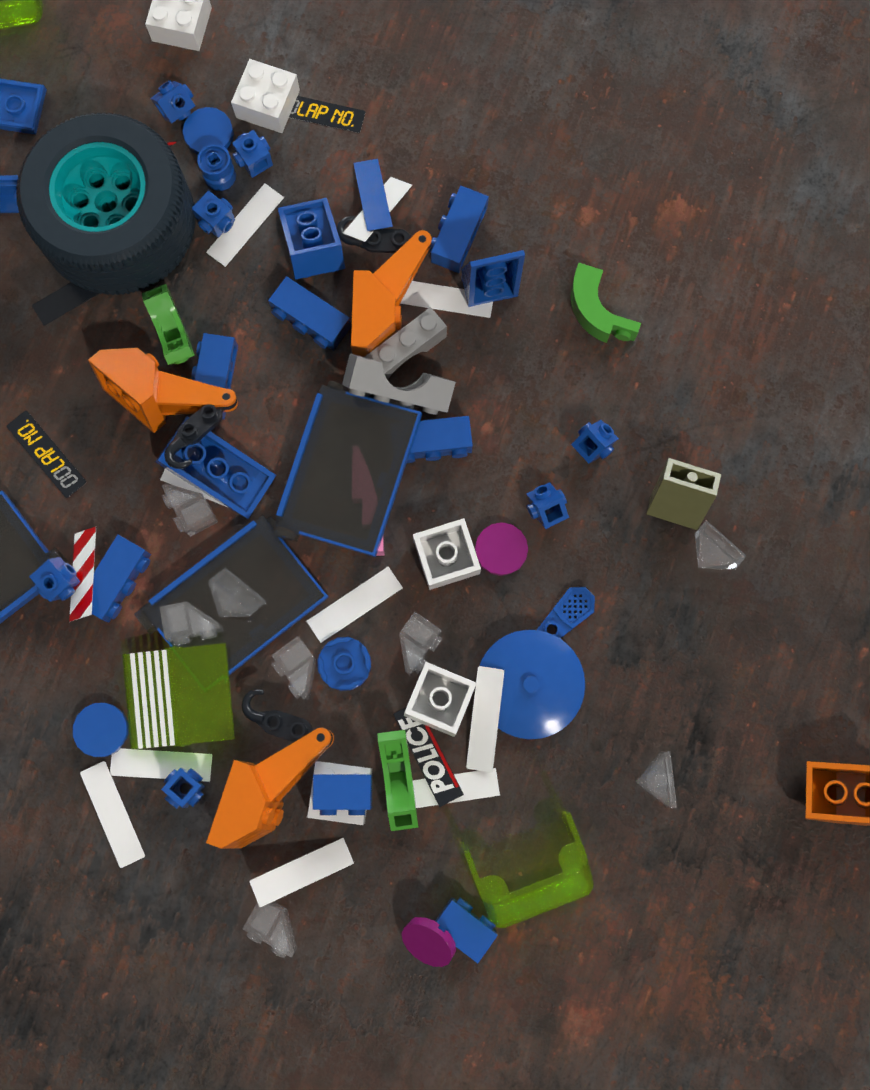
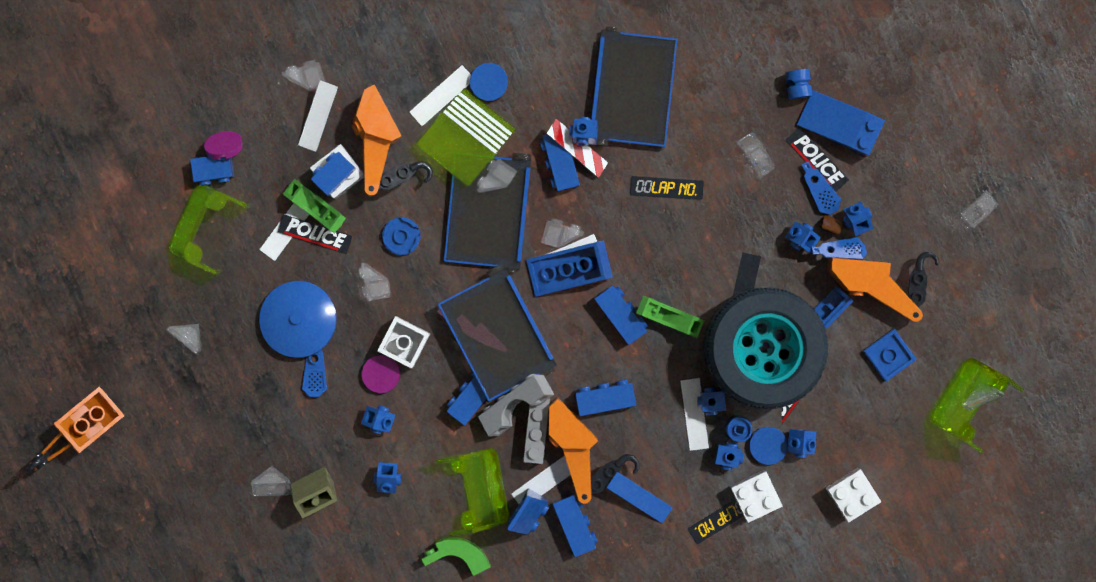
camera: 130 degrees right, 10 degrees up
white sticker [80,761,145,868] -> none
orange slope [88,348,238,469] -> none
blue brick [161,768,205,809] -> none
clear slope [208,568,266,617] -> none
clear slope [271,636,316,701] -> none
blue slope [278,198,345,280] -> none
white sticker [307,567,403,643] -> none
white sticker [343,177,412,242] -> none
white brick [404,662,477,737] -> none
white sticker [466,666,504,773] -> none
none -> clear neon green windscreen [436,448,509,535]

